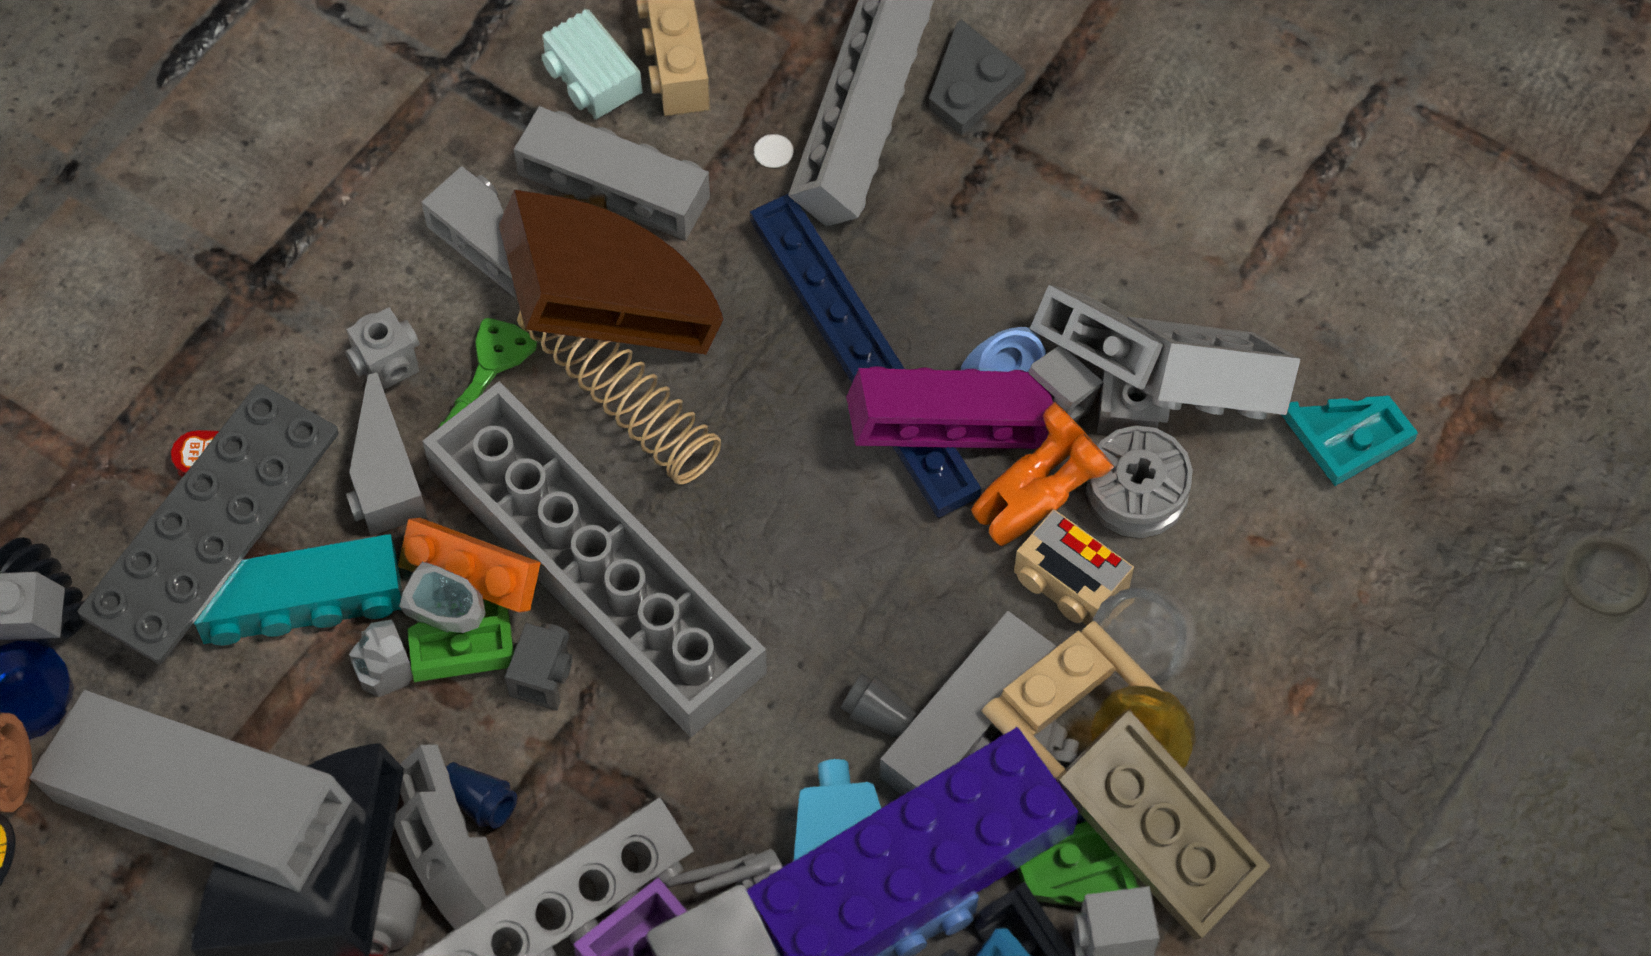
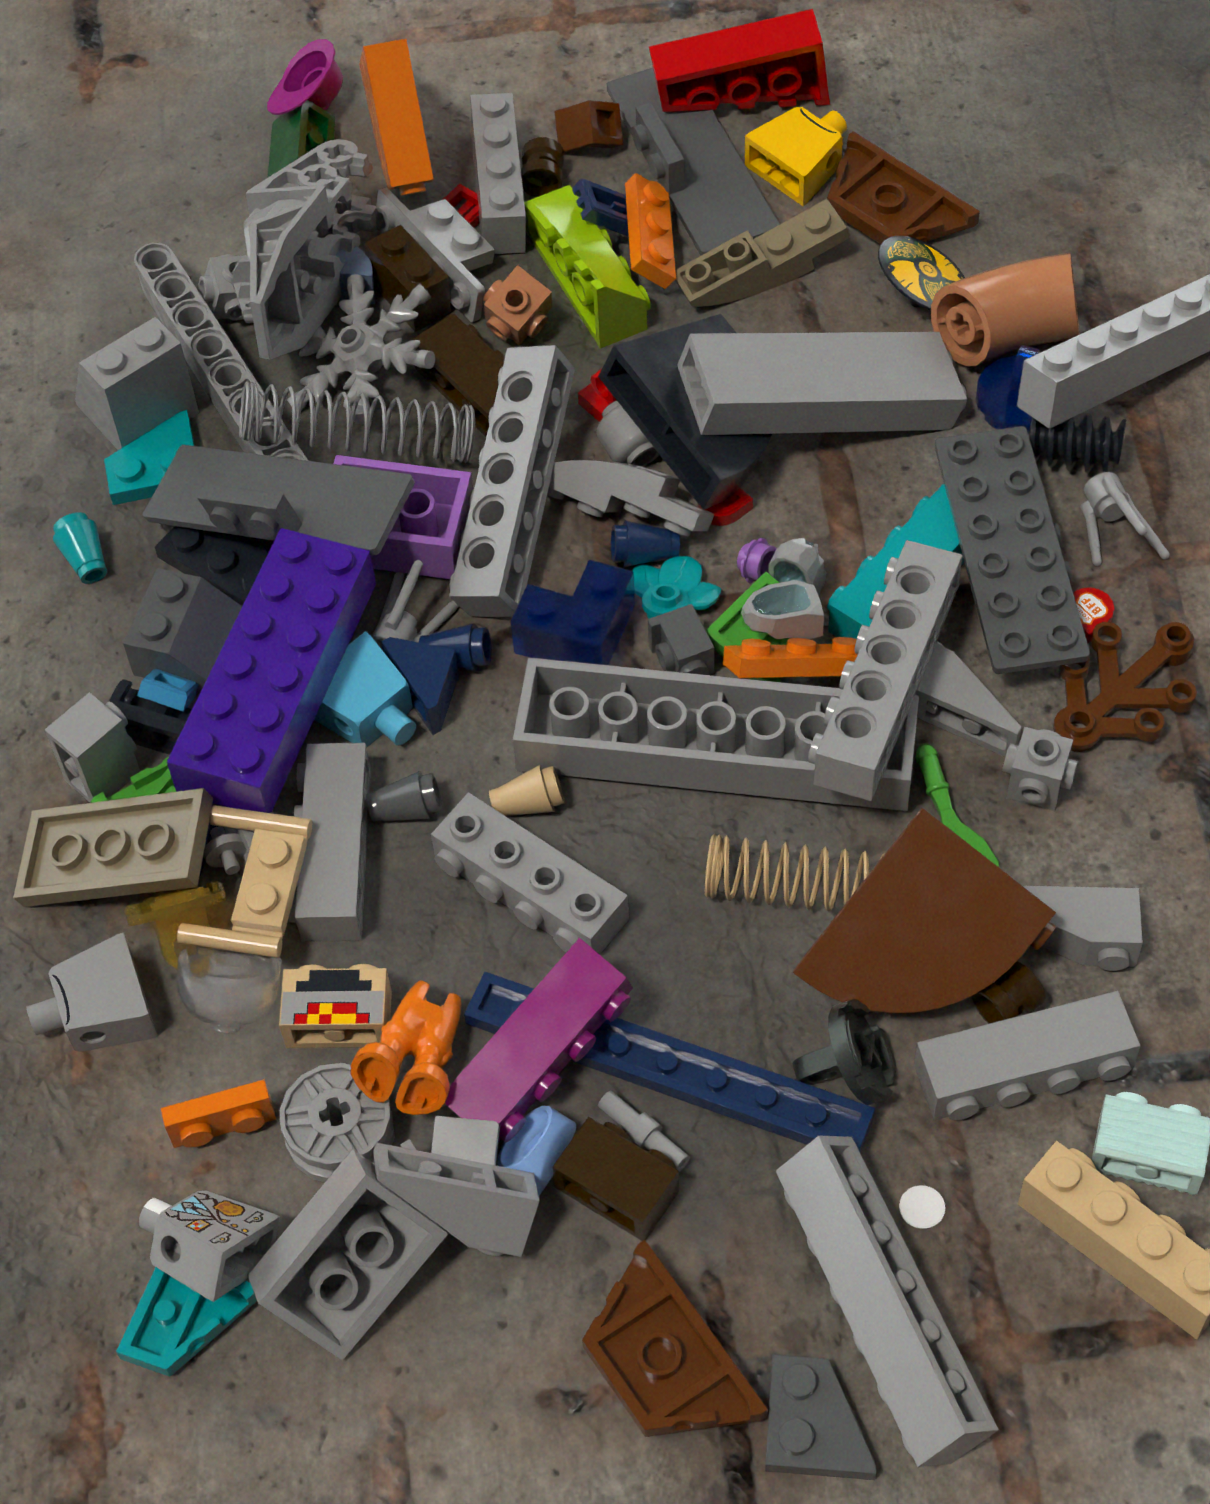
camera: 145 degrees right, 5 degrees down
none -> light grey torso [26,932,158,1052]
none -> light grey torso [139,1191,280,1302]
none -> orange plate [161,1079,276,1148]
none -> dark blue slope [382,637,459,735]
none -> dark blue cone [419,623,492,671]
none -> light grey brick [431,792,629,955]
none -> tan cone [489,765,565,816]
none -> clear blue brick [511,560,635,665]
none -> dark brown brick [552,1117,679,1241]
none -> reddish brown wing [582,1240,768,1437]
none -> light grey bar [598,1091,690,1172]
none -> teal plate [630,556,722,619]
none -> medium lavender plate [737,538,777,583]
none -> pearl dark grey tile [792,999,895,1105]
none -> light grey brick [808,540,962,802]
none -> reddish brown plant [1053,622,1197,752]
none -> light grey plant [1080,472,1170,566]

